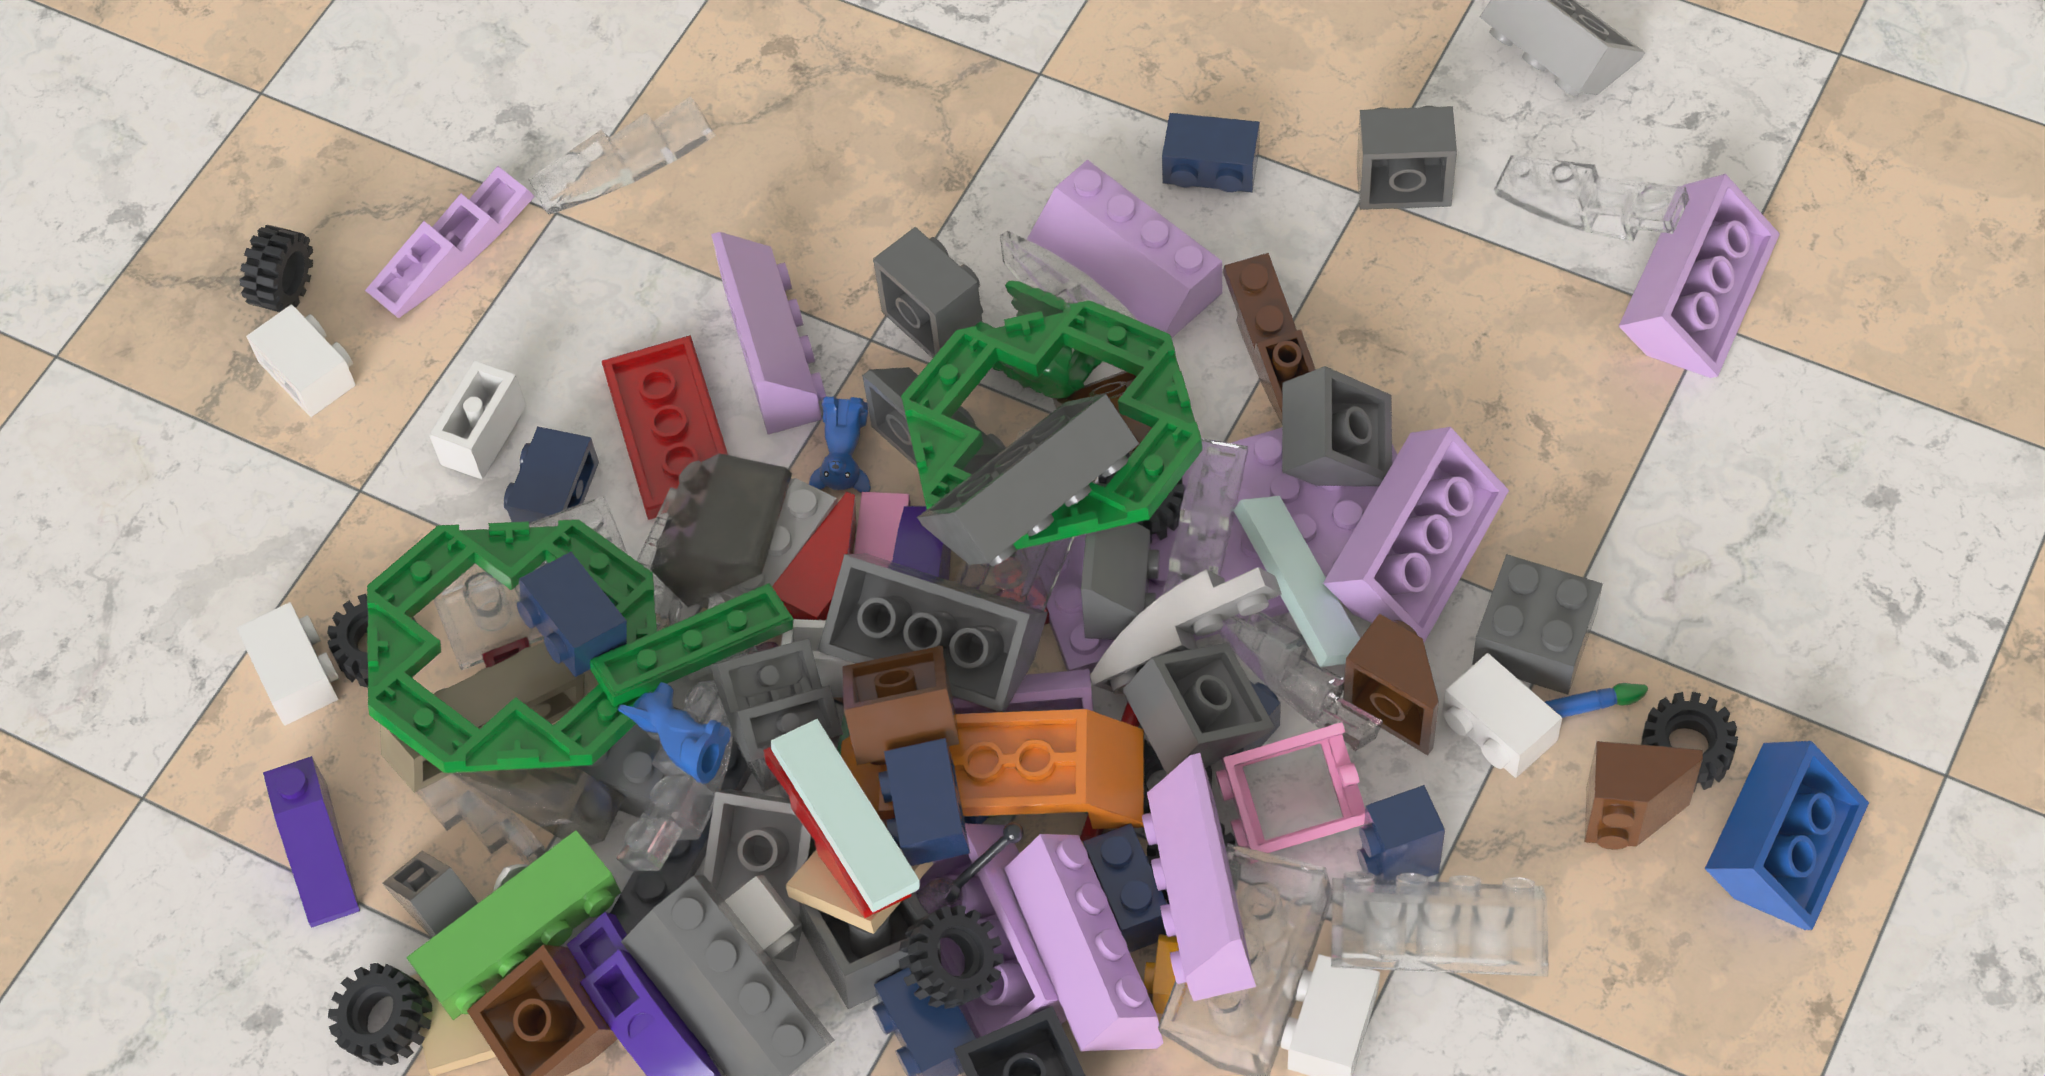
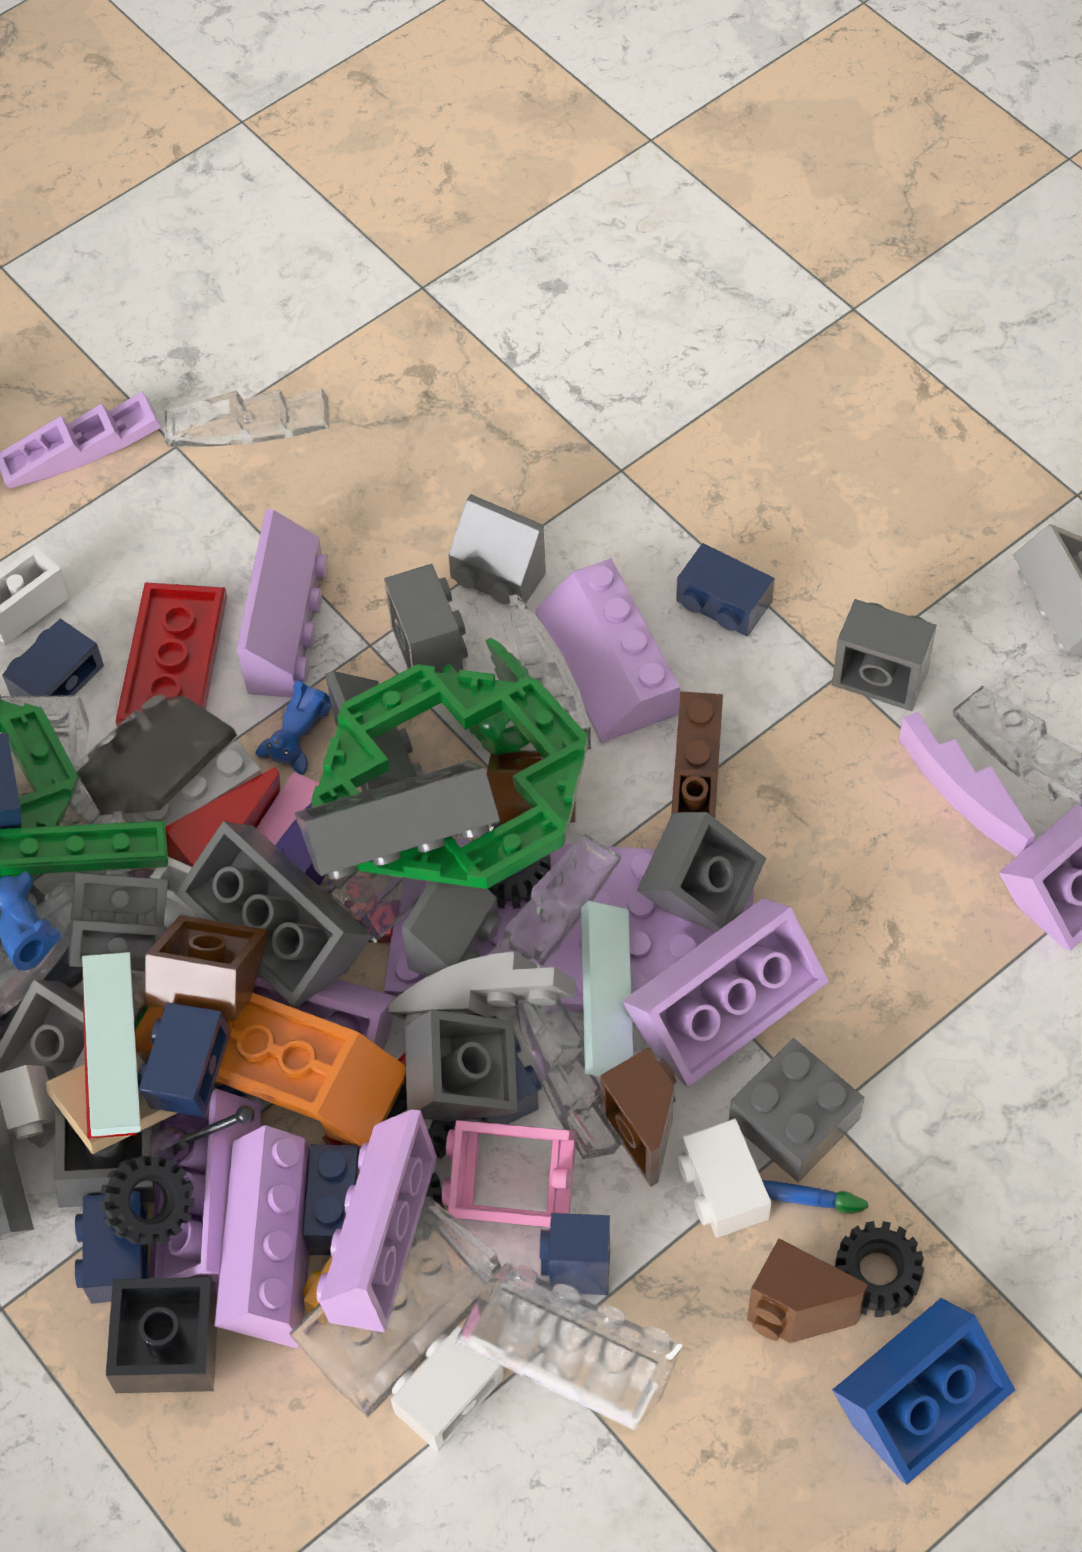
camera: 20 degrees right, 0 degrees up
none -> slope [448,494,546,609]
none -> lavender slope [899,711,1035,857]

